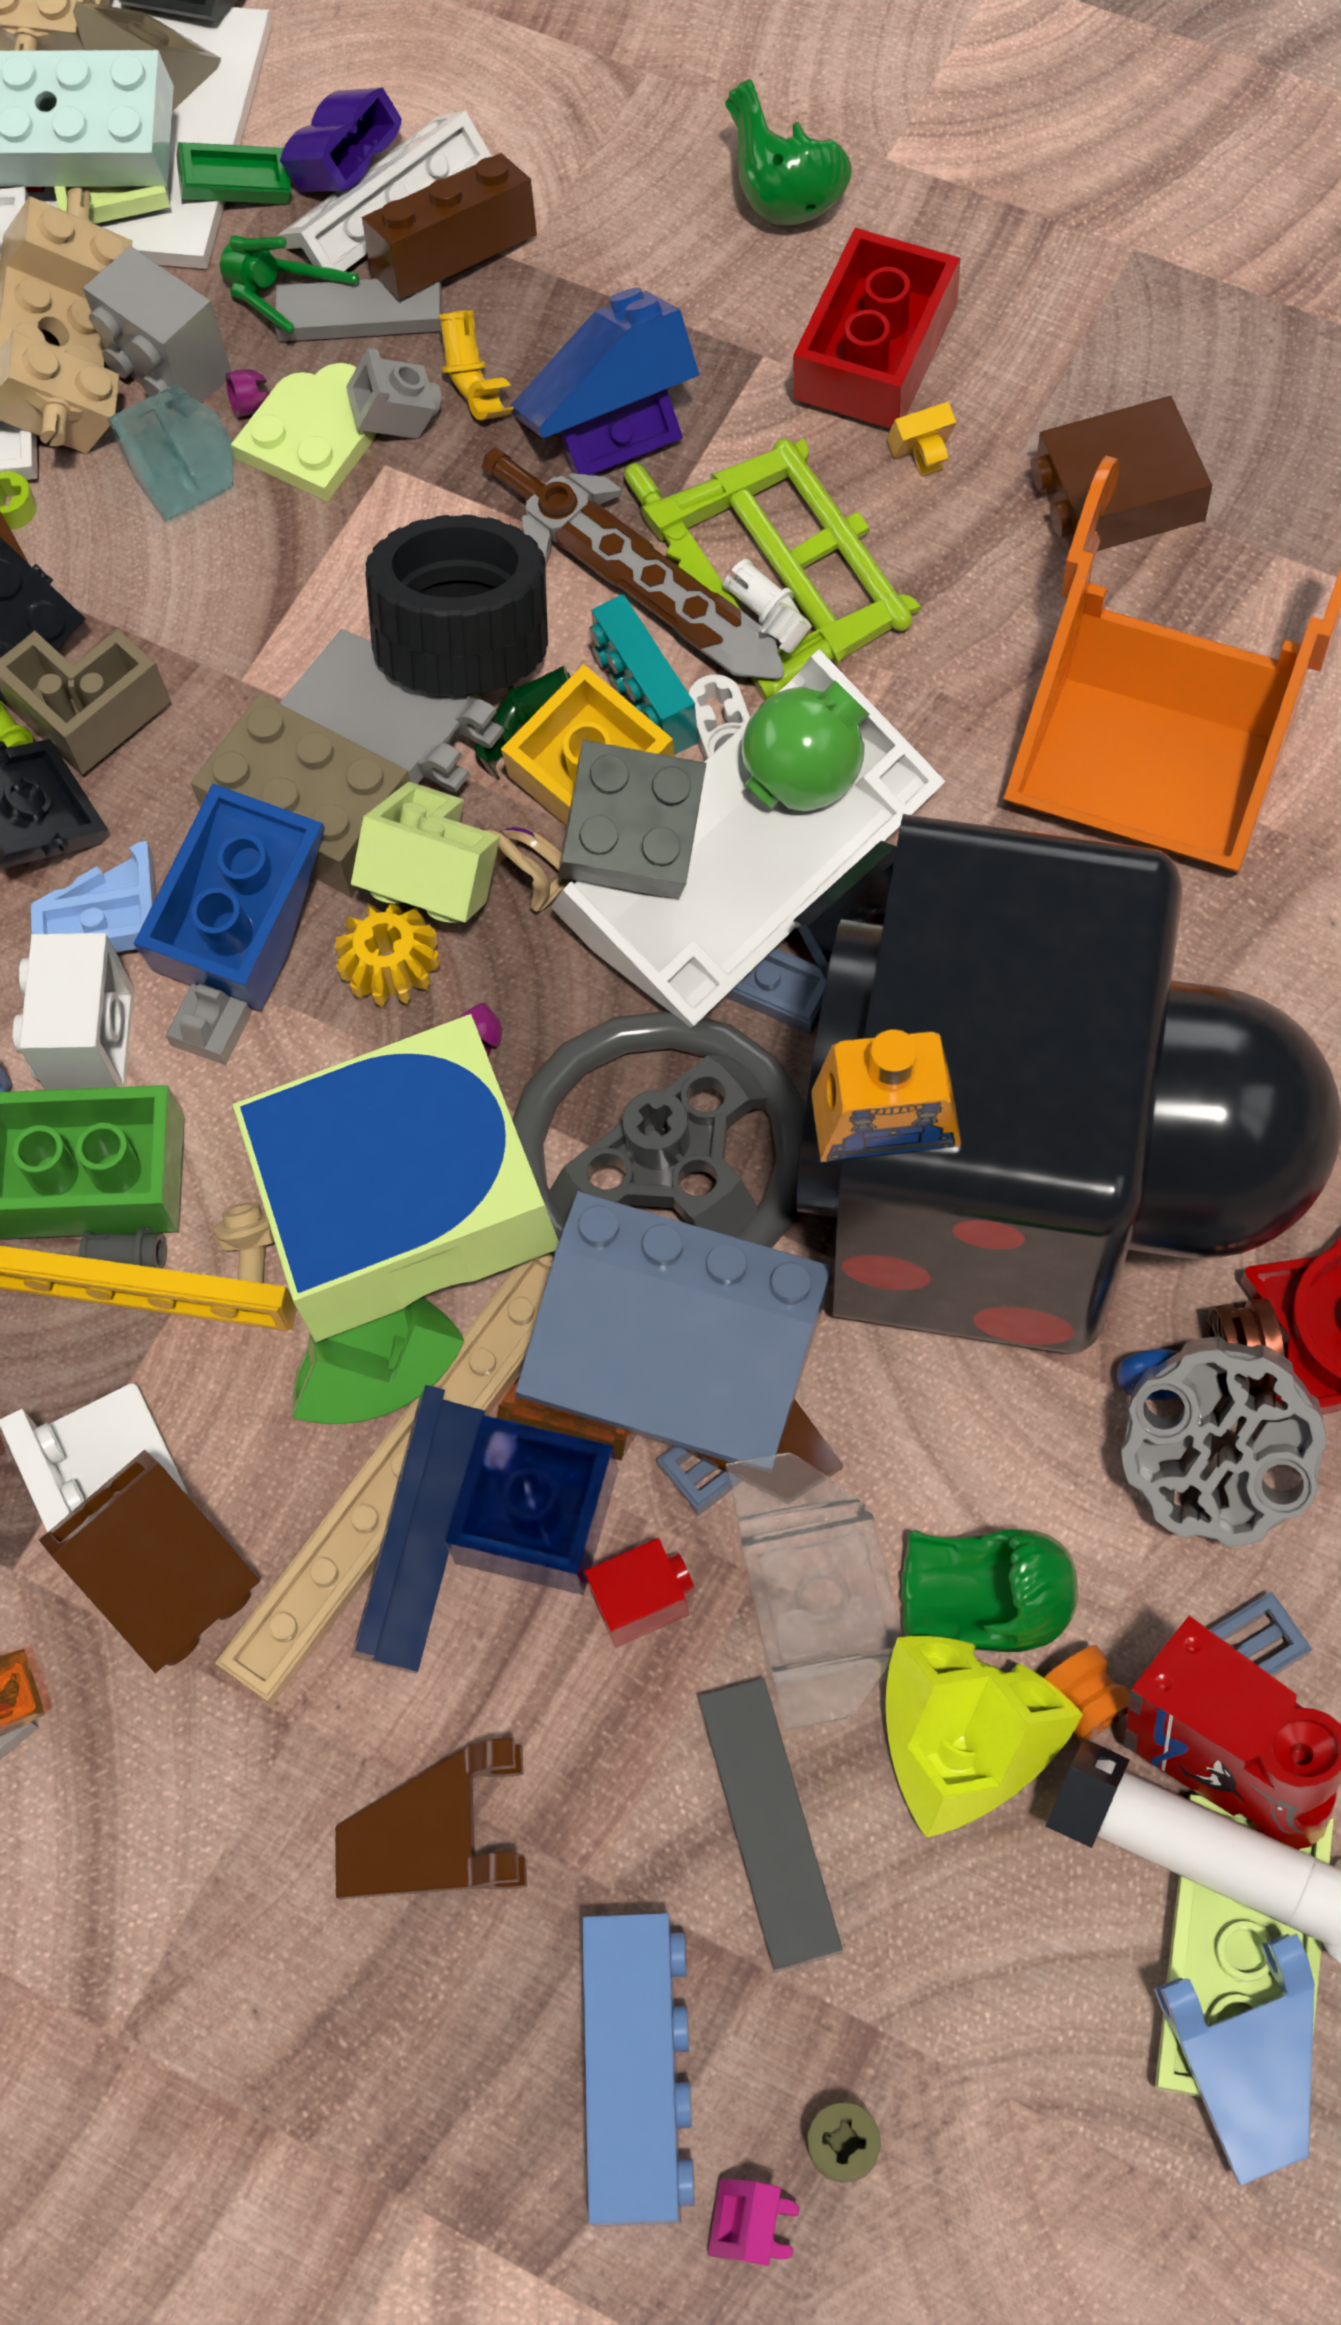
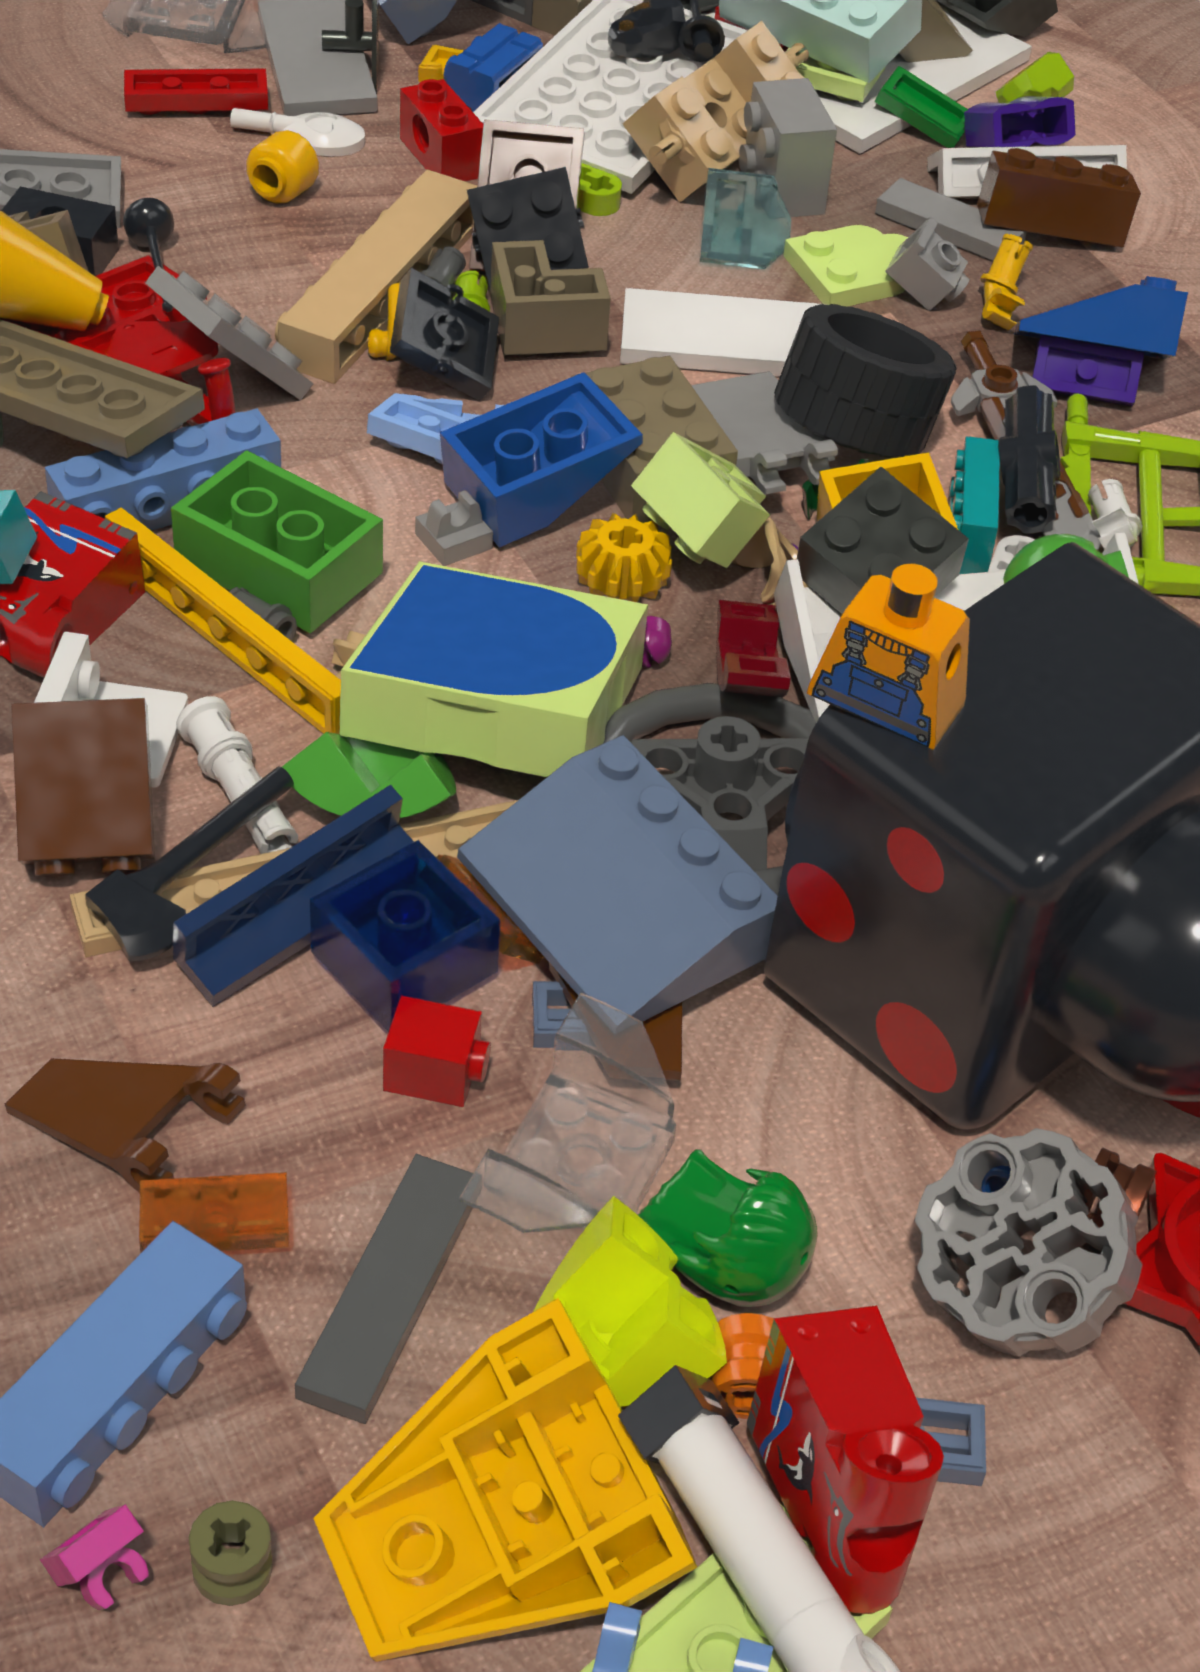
camera: 25 degrees right, 20 degrees down
white brick [13,933,135,1090] -> none
green plant [219,235,360,334] -> none
magenta hinge [225,369,270,418] -> none
none -> black piece [85,766,294,961]
none -> clear orange plate [139,1172,289,1253]
none -> white pin [176,696,298,854]
none -> yellow wedge [313,1298,697,1662]
none -> white tile [620,288,828,377]
none -> dark red slope [716,600,791,697]
none -> lime rock [996,52,1074,103]
none -> black piece [999,385,1061,533]

